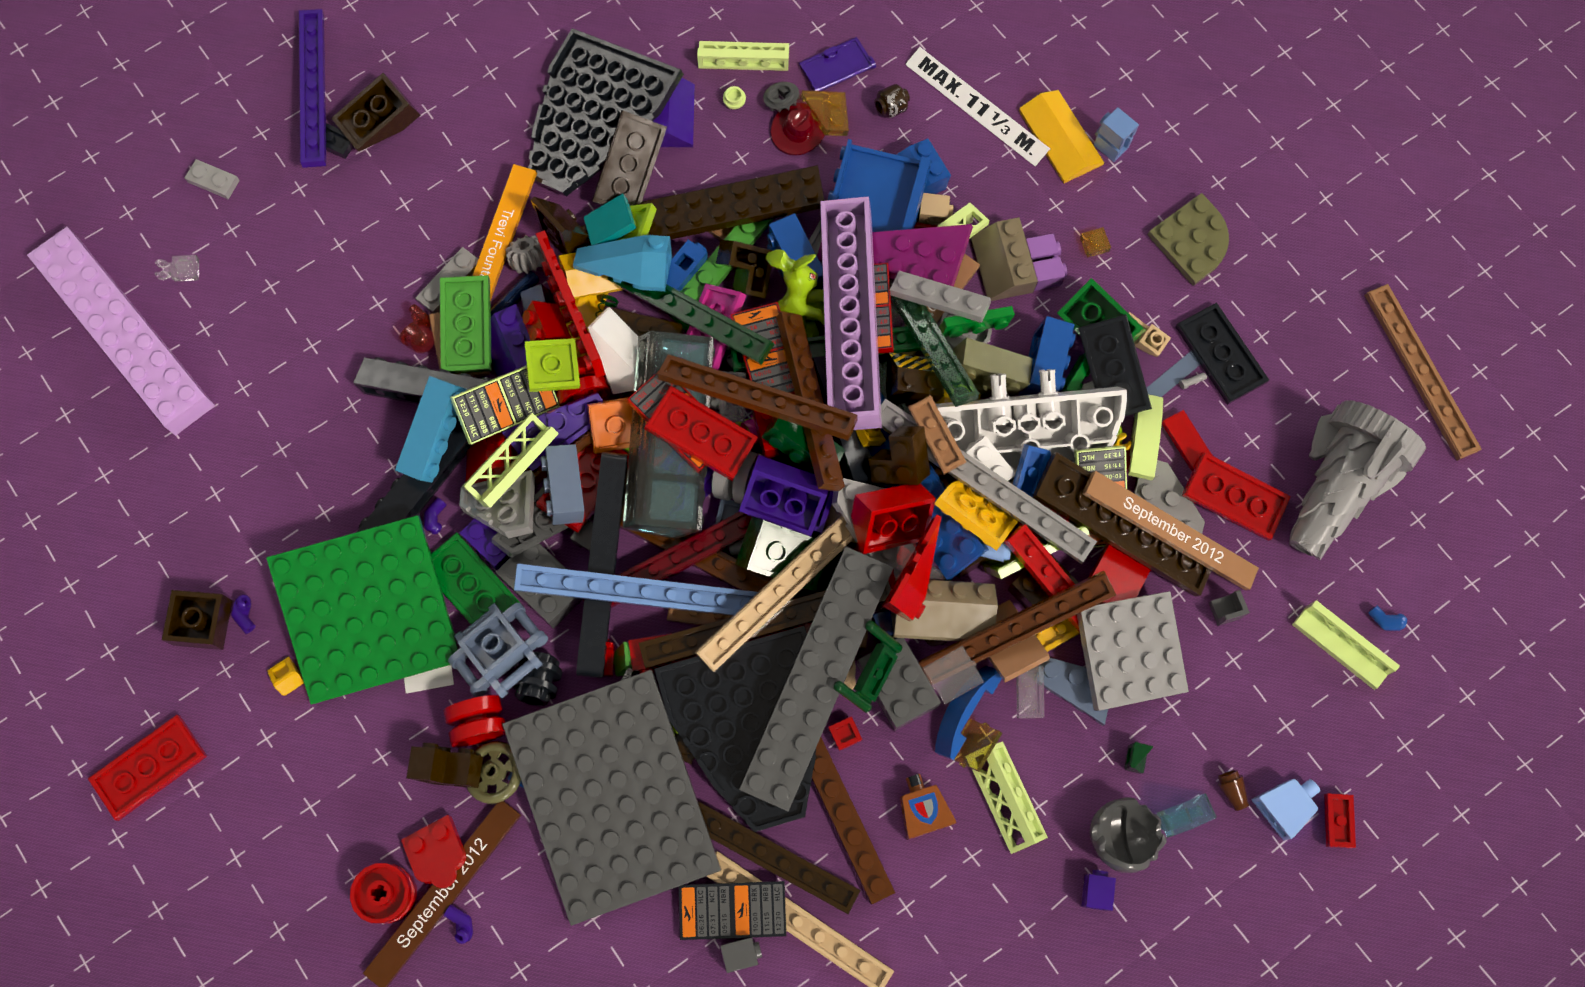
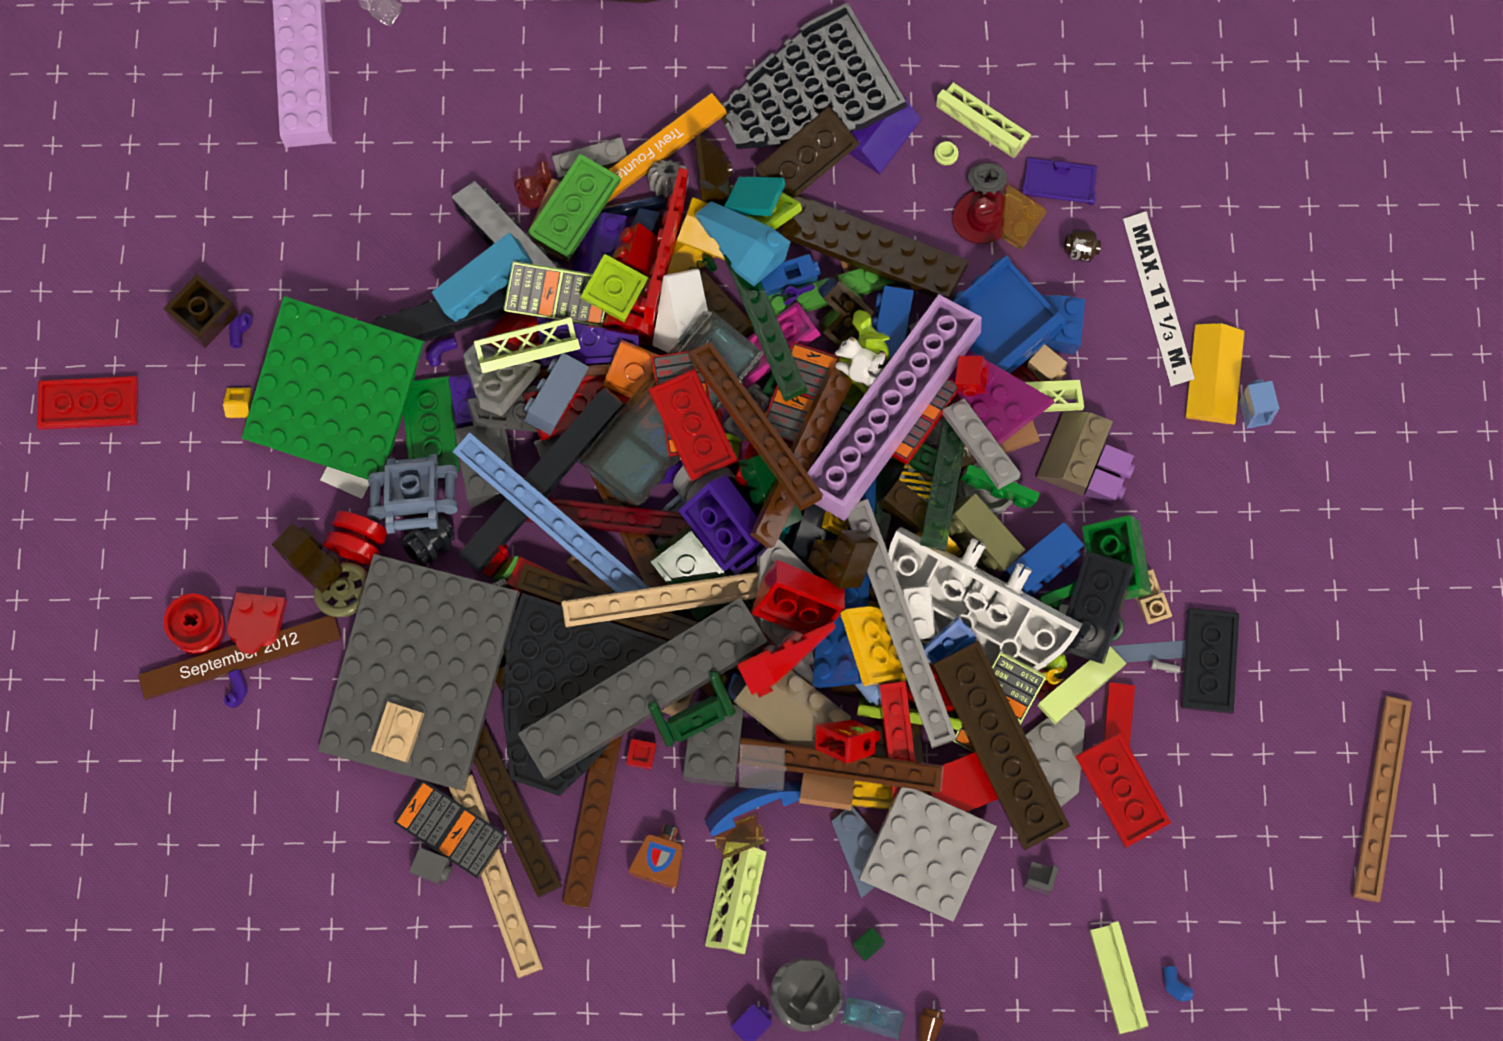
camera: 40 degrees right, 0 degrees up
medium nougat tile [908,395,966,475] -> none
clear plate [1016,666,1044,718] -> none
clear yellow plate [1080,227,1111,258] -> none
medium nougat tile [1082,471,1259,590] -> none
olive plate [1148,193,1229,286] -> none
light grey cone [1289,400,1426,560] -> none
none -> tan plate [371,702,425,763]
none -> dark purple hand [780,284,815,305]
none -> red torso [815,720,881,763]
none -> white animal [835,338,885,387]
none -> red brick [955,356,989,396]

